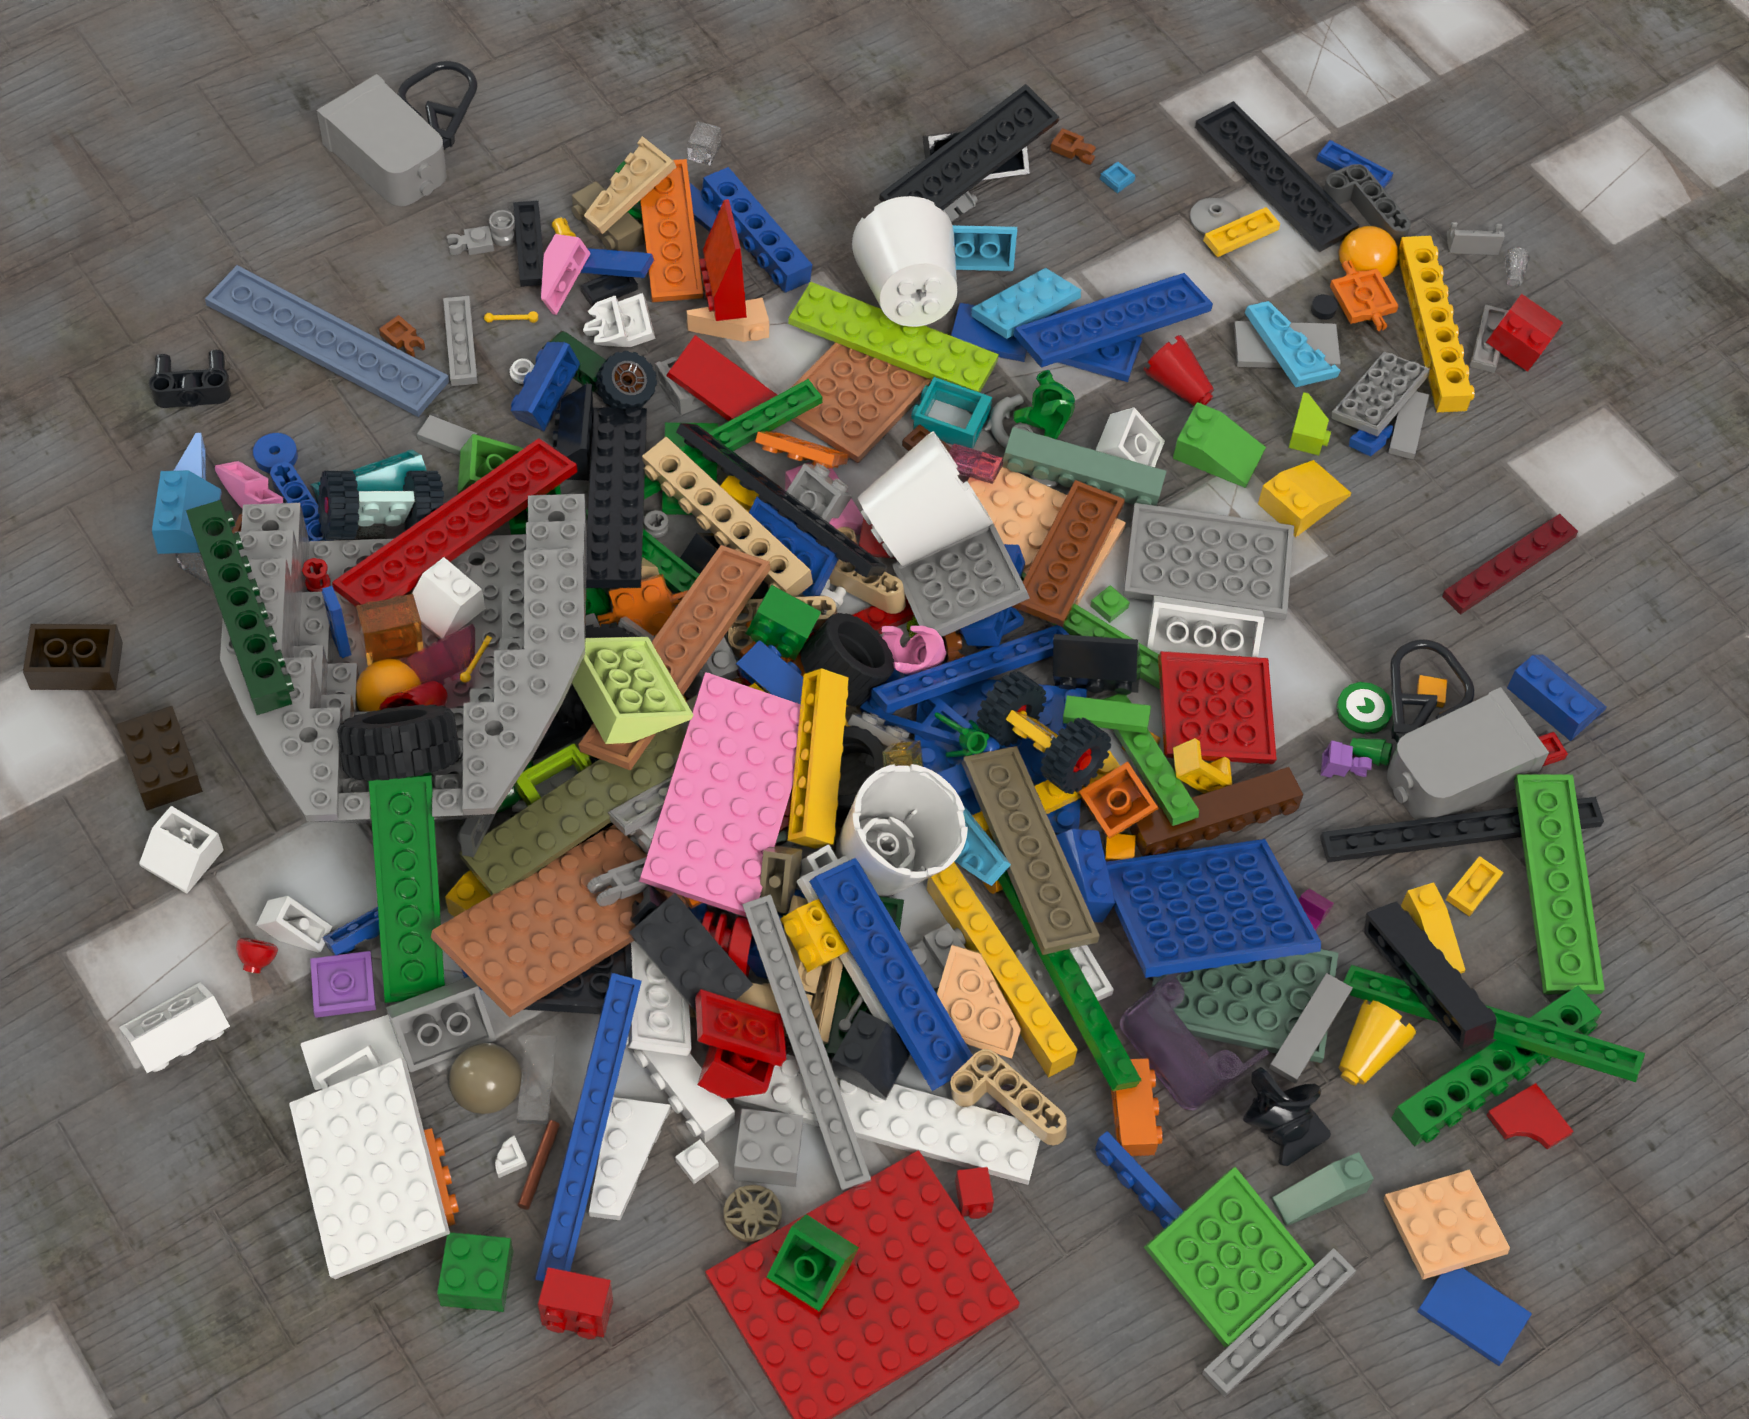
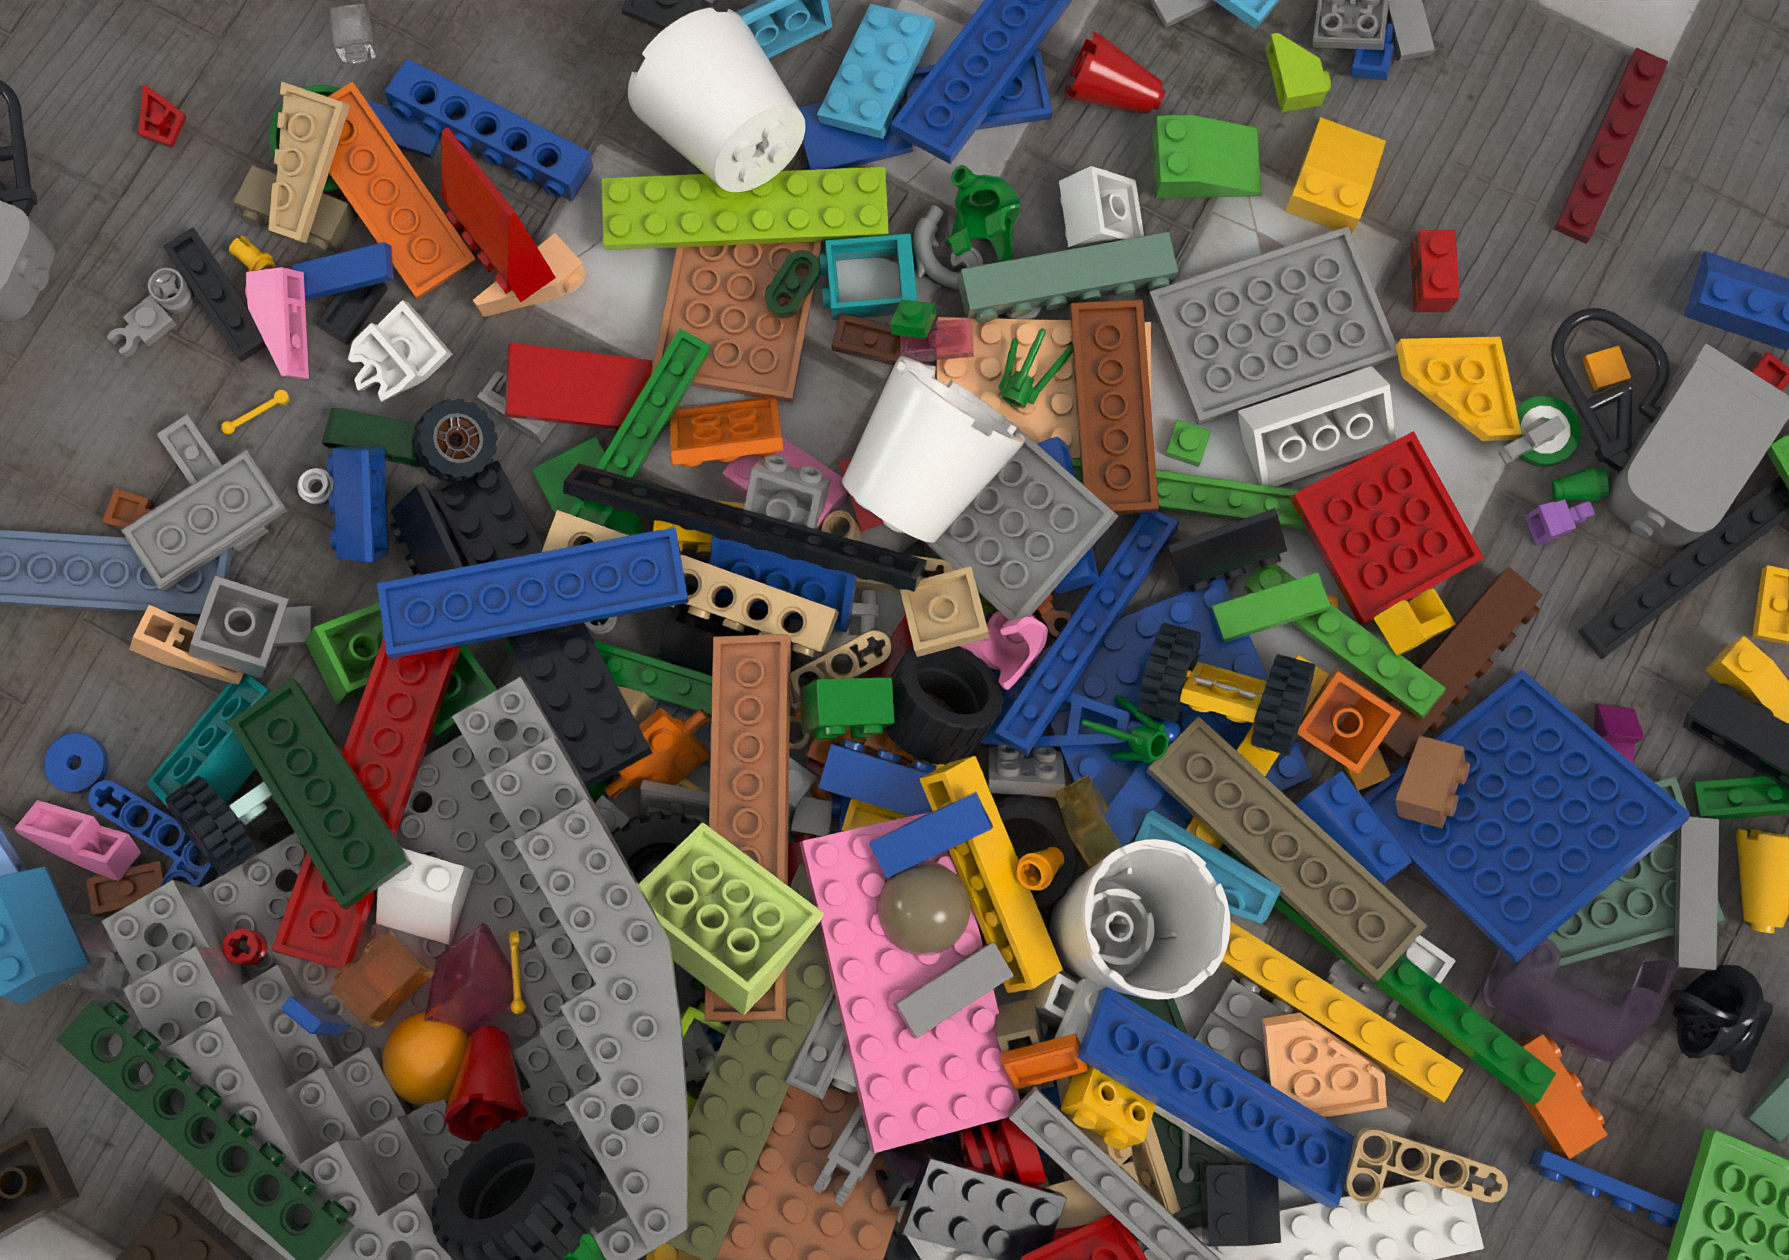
camera: 25 degrees left, 20 degrees up
none -> light grey tile [121,450,288,592]
none -> light nougat slope [129,605,244,685]
none -> red piece [138,85,187,148]
none -> light grey brick [188,576,289,679]
none -> dark green plate [228,678,412,910]
none -> blue plate [377,527,689,659]
none -> dark green plate [765,250,820,318]
none -> blue tile [869,791,993,878]
none -> dark tan piece [877,861,971,956]
none -> green plate [890,299,937,339]
none -> light grey tile [894,942,1014,1038]
none -> tan plate [900,566,990,657]
none -> green plant [998,328,1073,408]
none -> orange tile [1001,1034,1089,1090]
none -> light orange cone [1017,847,1064,890]
none -> medium nougat brick [1395,735,1470,828]
none -> yellow plate [1396,337,1522,441]
none -> red brick [1410,230,1459,312]
none -> light grey plate [1498,416,1566,464]

